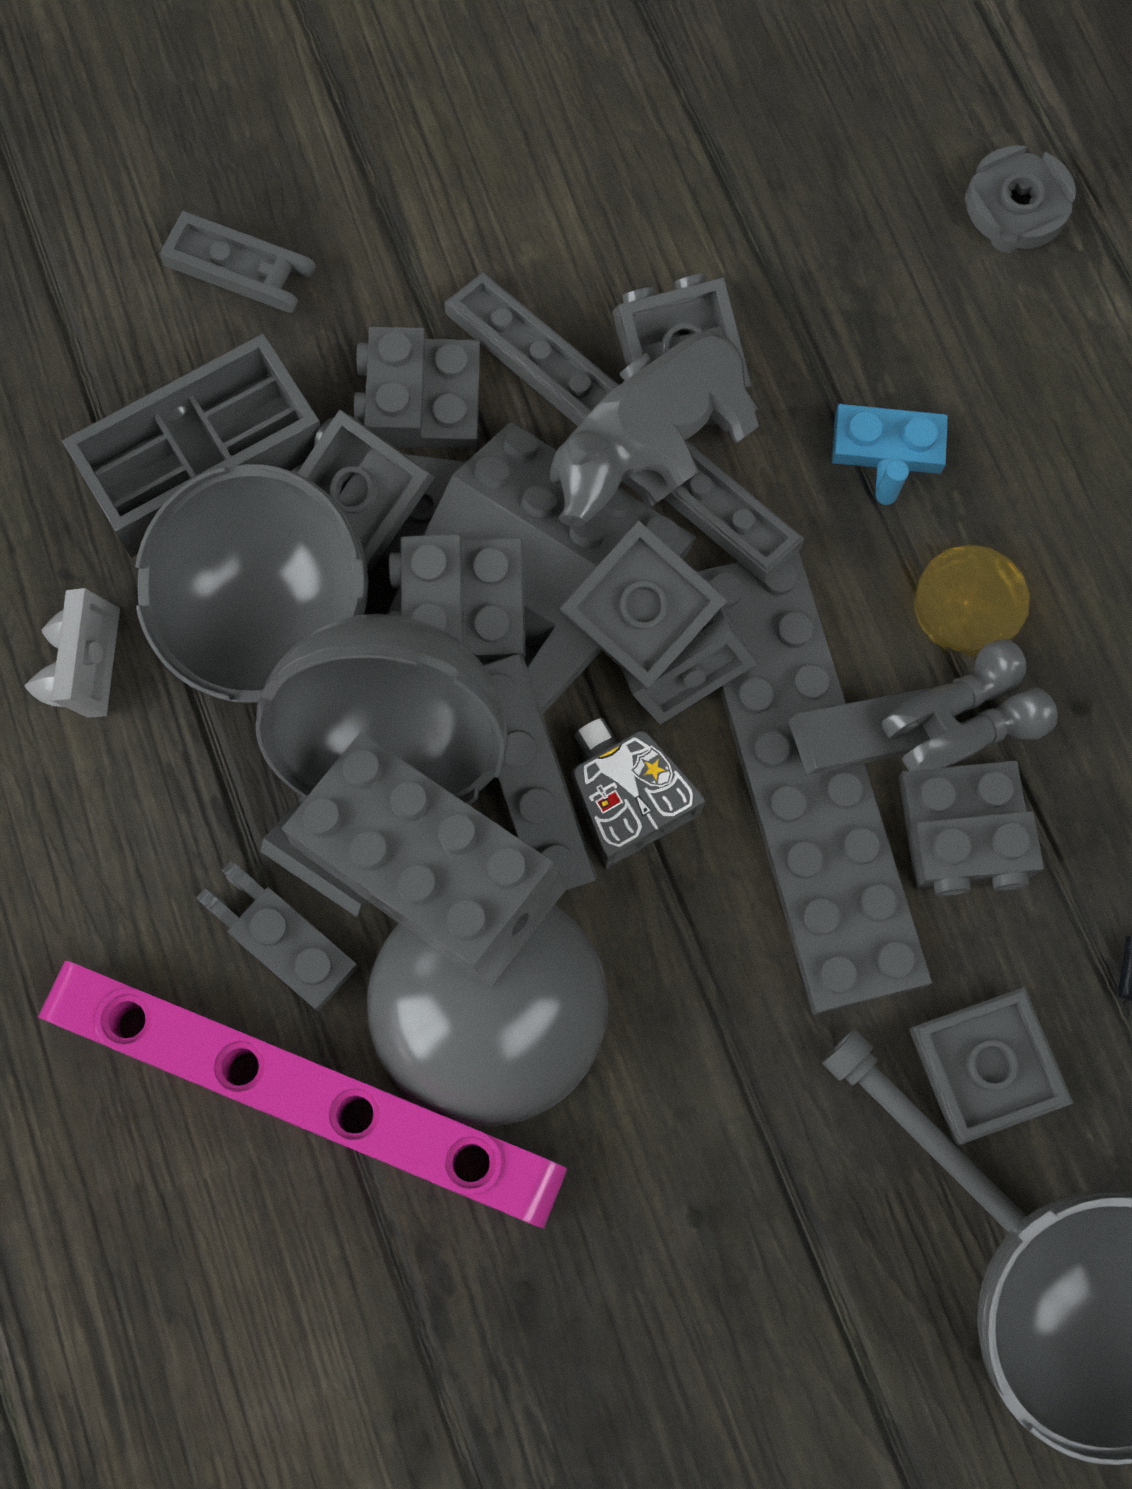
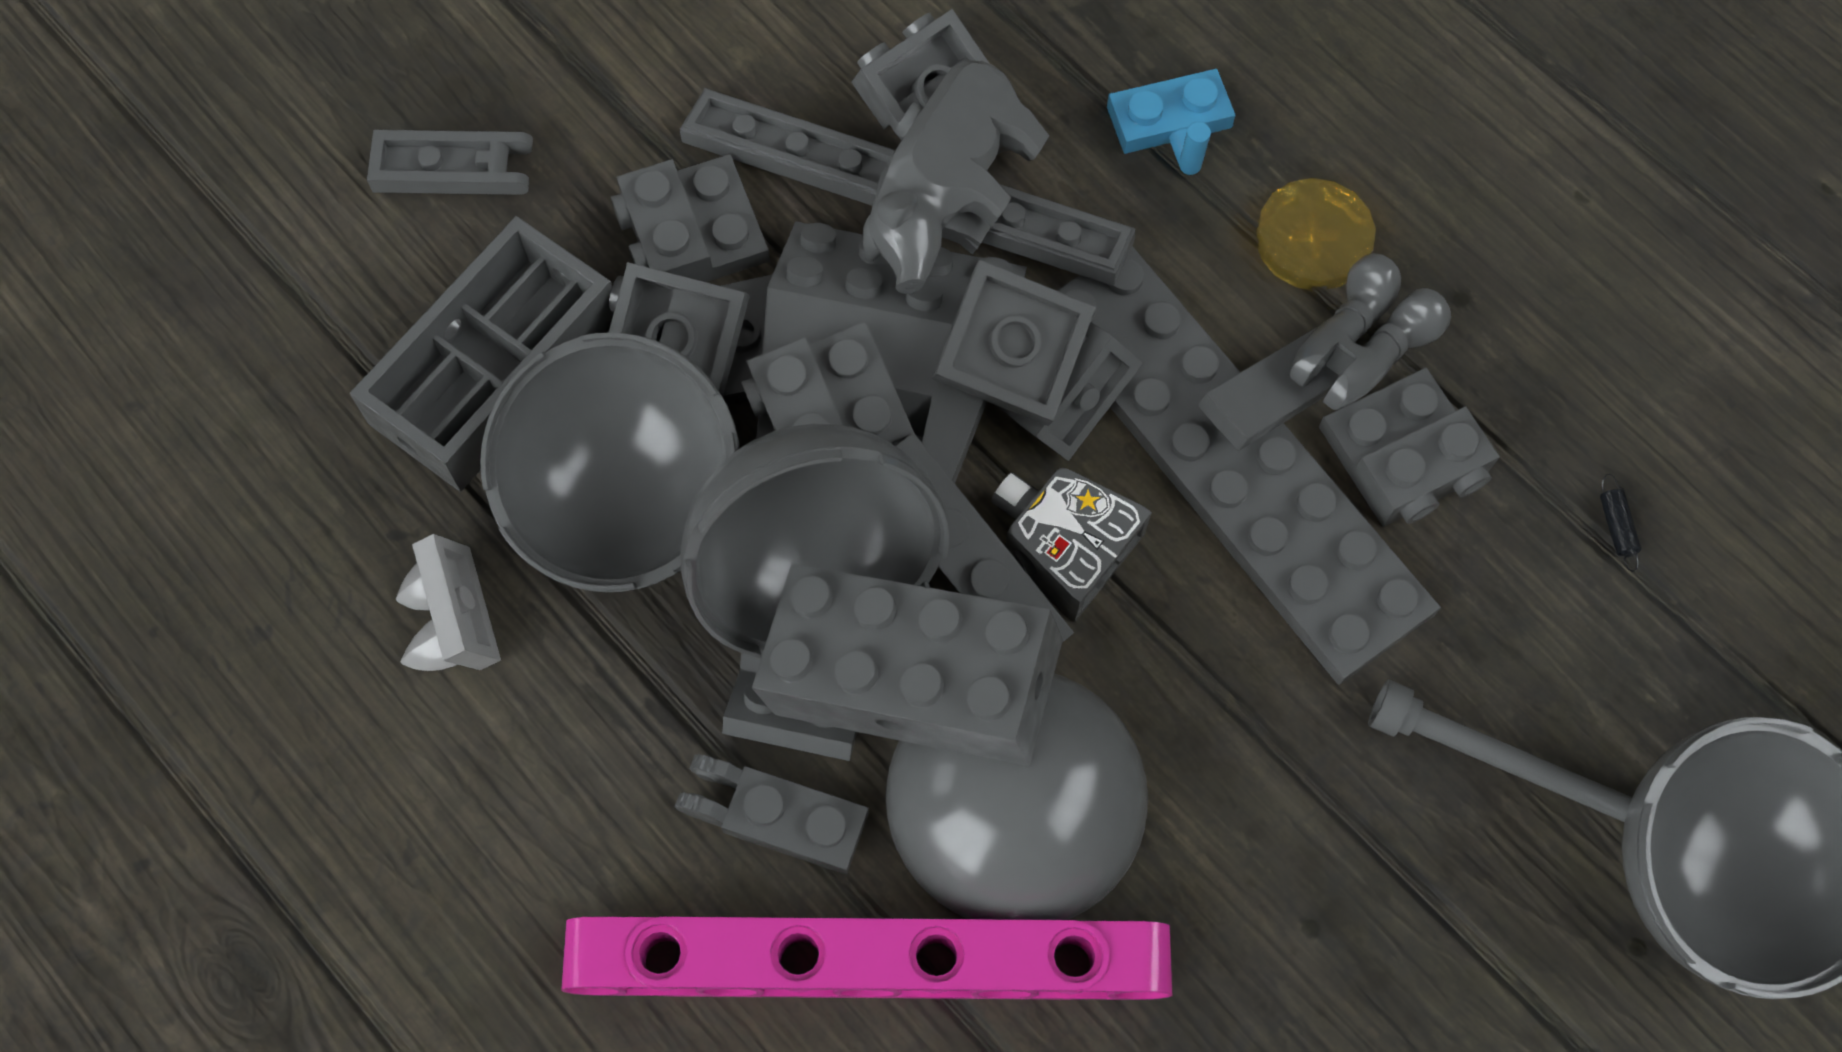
camera: 20 degrees left, 5 degrees down
dark grey plate [909,987,1073,1146] -> none

